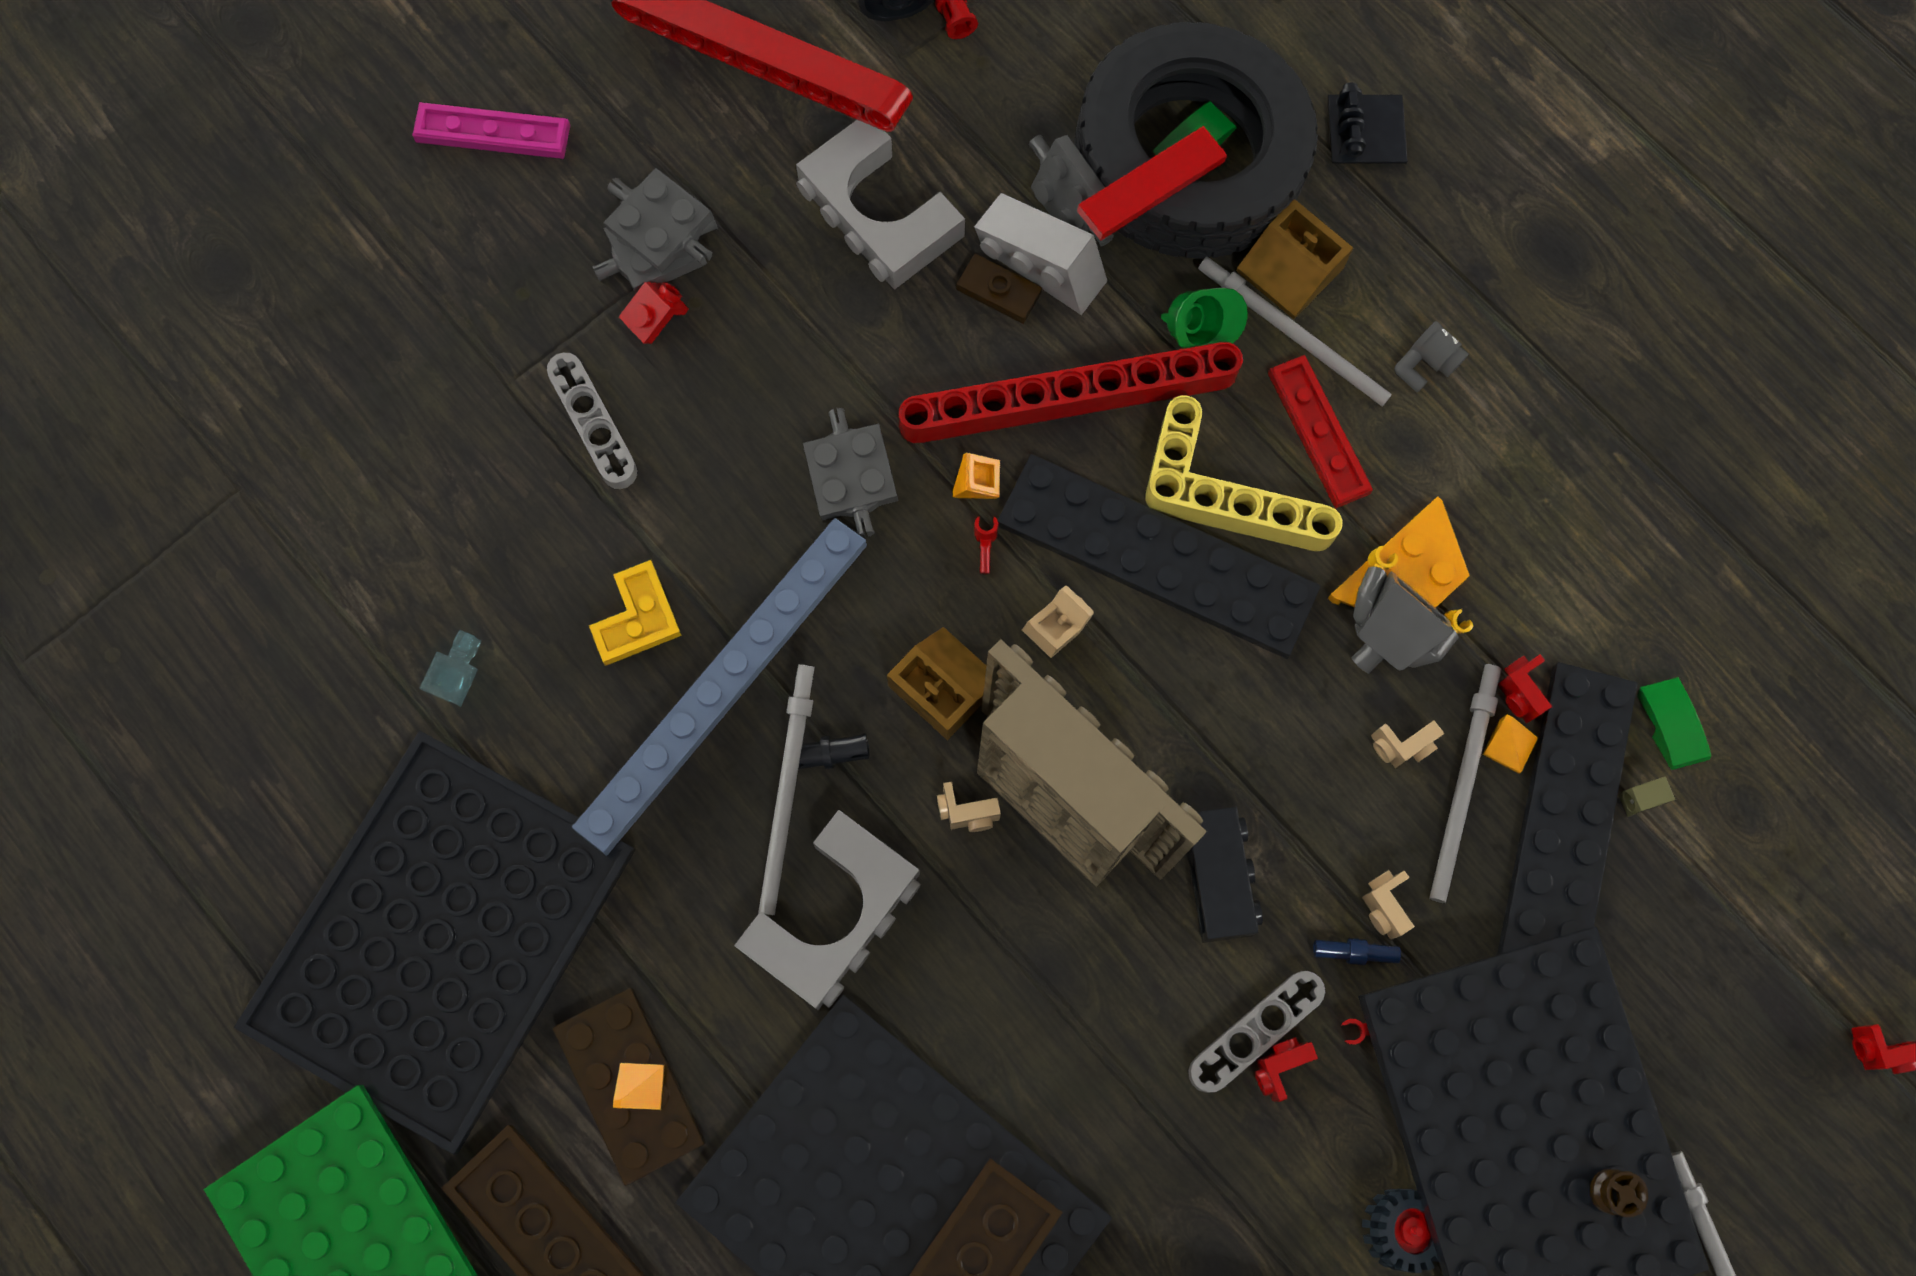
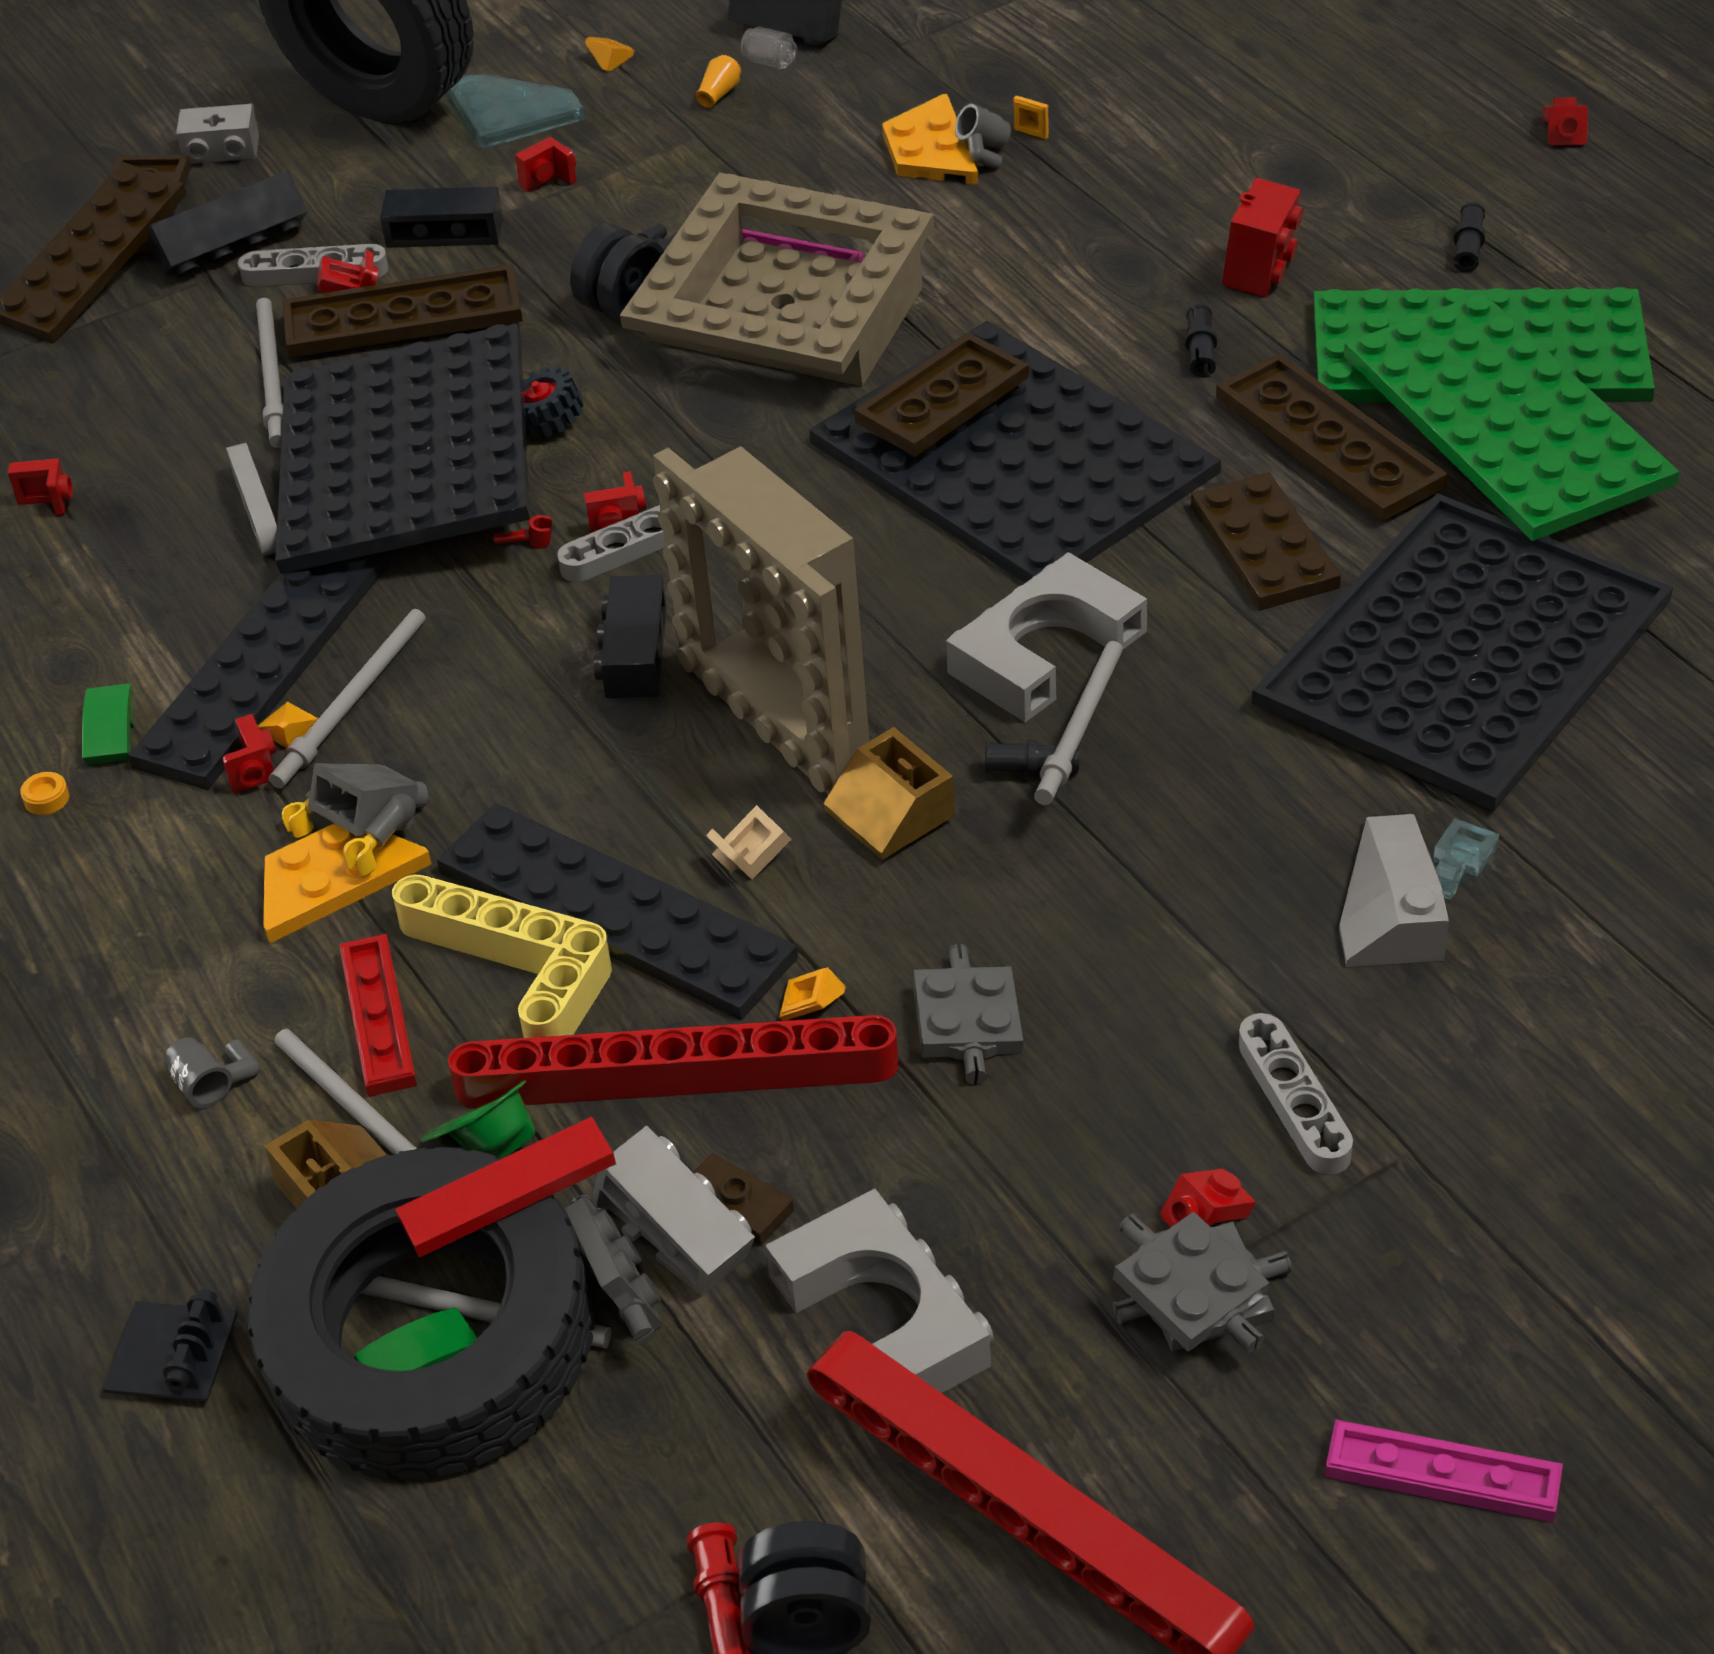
camera: 165 degrees left, 30 degrees down
sand blue plate [572,518,867,856] -> none
yellow plate [589,560,682,666] -> none
light orange slope [613,1063,665,1110] -> none
tan bracket [937,782,1001,832] -> none
red hand [974,516,998,575] -> none
dark blue bar [1313,938,1401,965] -> none
tan bracket [1362,870,1415,939] -> none
tan bracket [1371,720,1444,769] -> none
dark brown wheel [1590,1169,1649,1217] -> none
olive piece [1618,776,1676,817] -> none
none -> light orange tile [20,772,70,815]
none -> light grey beam [226,442,277,557]
none -> light grey wedge [1339,814,1449,967]

